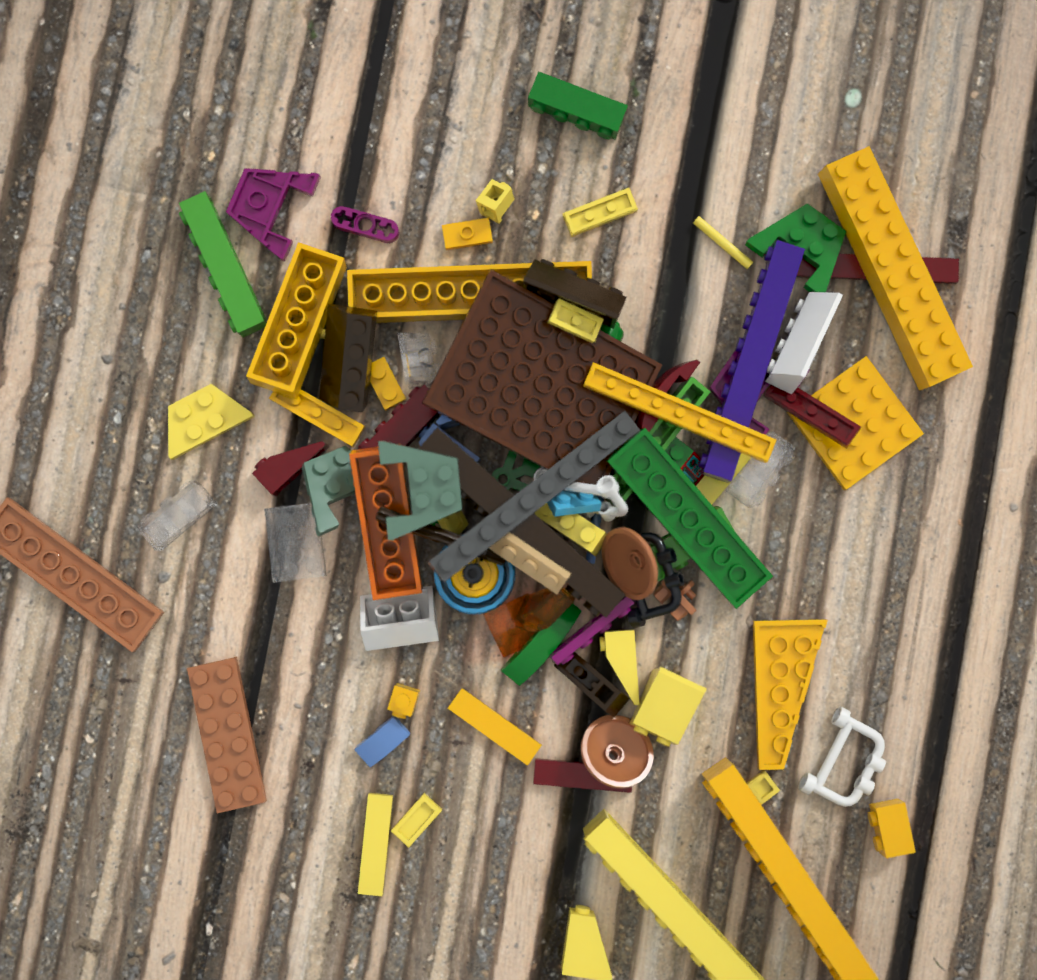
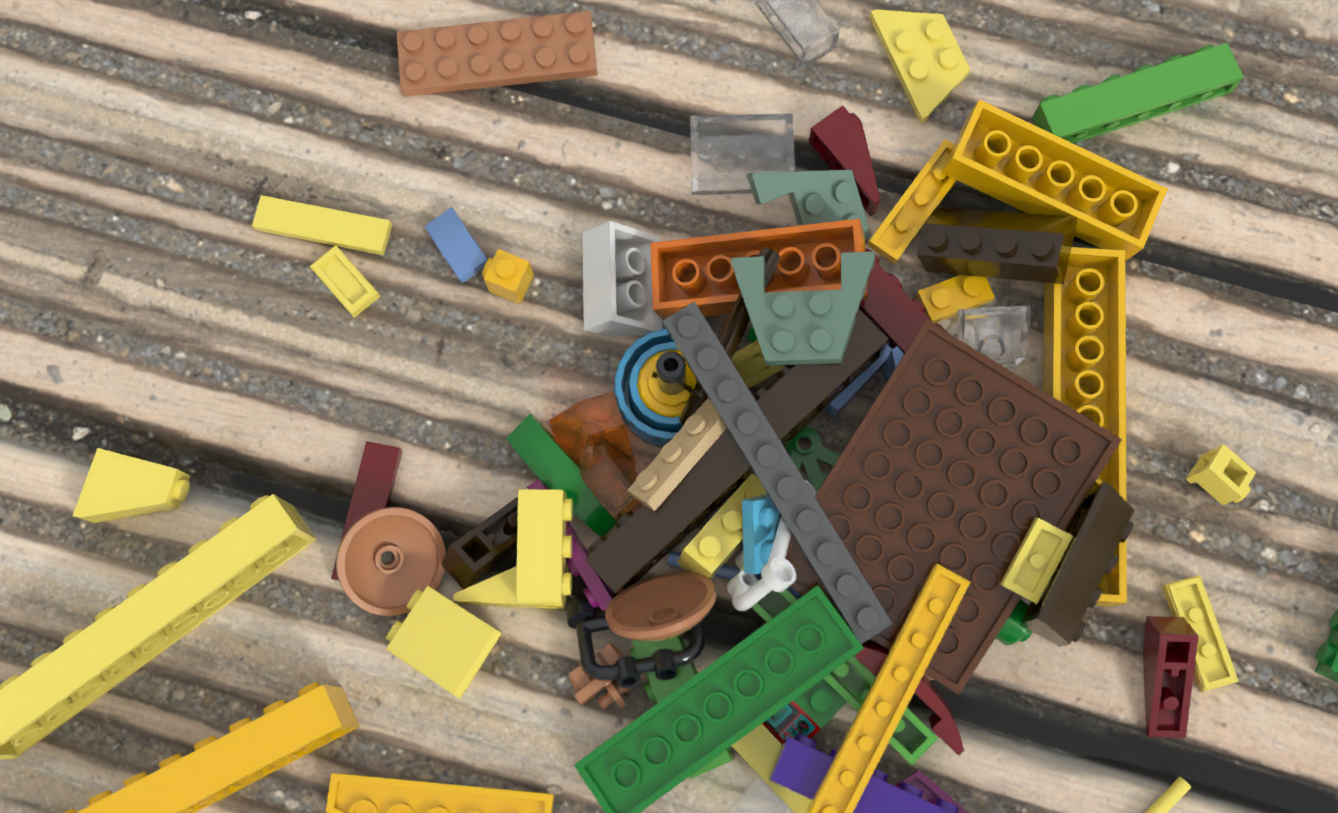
camera: 100 degrees right, 10 degrees down
magenta wing [226,168,321,262] -> none
magenta beam [331,206,399,243] -> none
yellow plate [442,218,493,250] -> none
yellow tile [448,688,542,766] -> none
light yellow tile [746,770,780,805] -> none
none -> light yellow brick [516,490,573,603]
none -> dark red slope [1143,616,1199,738]

